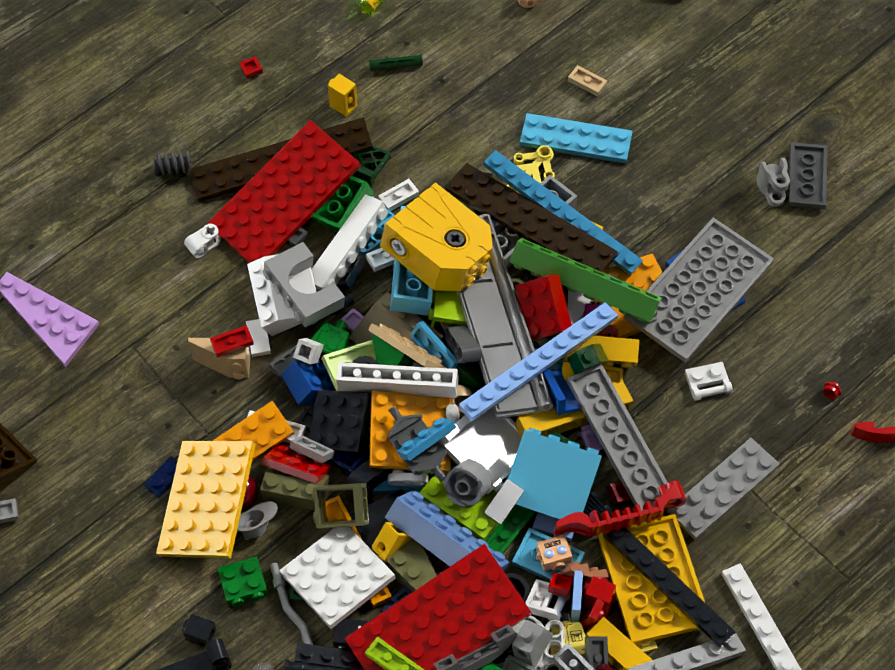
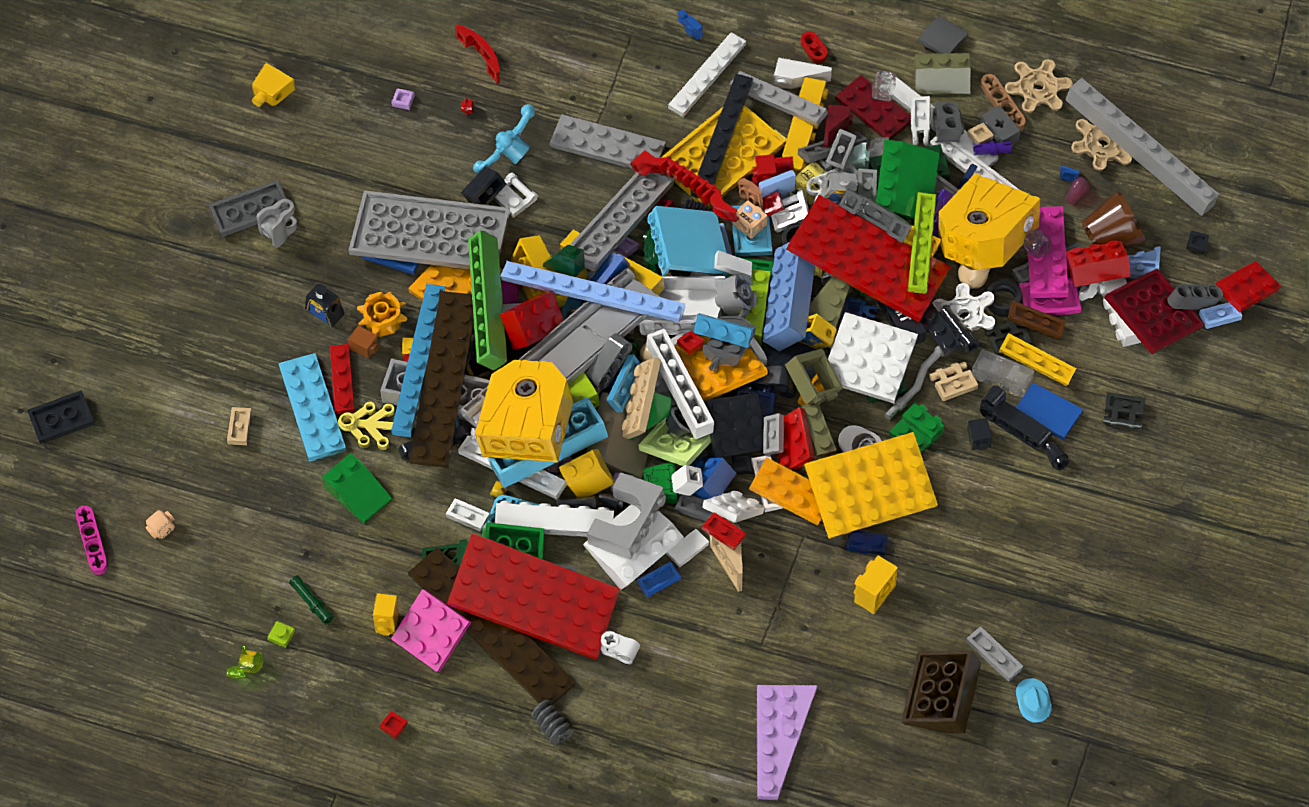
camera: 120 degrees left, 0 degrees up
none -> lime plate [267,621,295,648]
none -> black torso [305,284,345,327]
none -> green slope [322,453,392,524]
none -> red plate [330,344,355,415]
none -> dark orange brick [348,326,379,359]
none -> light orange brick [357,292,407,337]
none -> plate [391,589,471,672]
none -> lavender tile [392,88,415,110]
none -> black brick [461,166,507,205]
none -> medium azure wheel [473,104,535,174]
none -> yellow slope [559,449,615,497]
none -> blue plate [637,562,681,598]
none -> blue plate [677,9,703,40]
none -> red plate [677,331,704,355]
none -> white plate [702,491,765,523]
none -> yellow brick [854,556,898,614]
none -> tan plate [929,362,978,401]

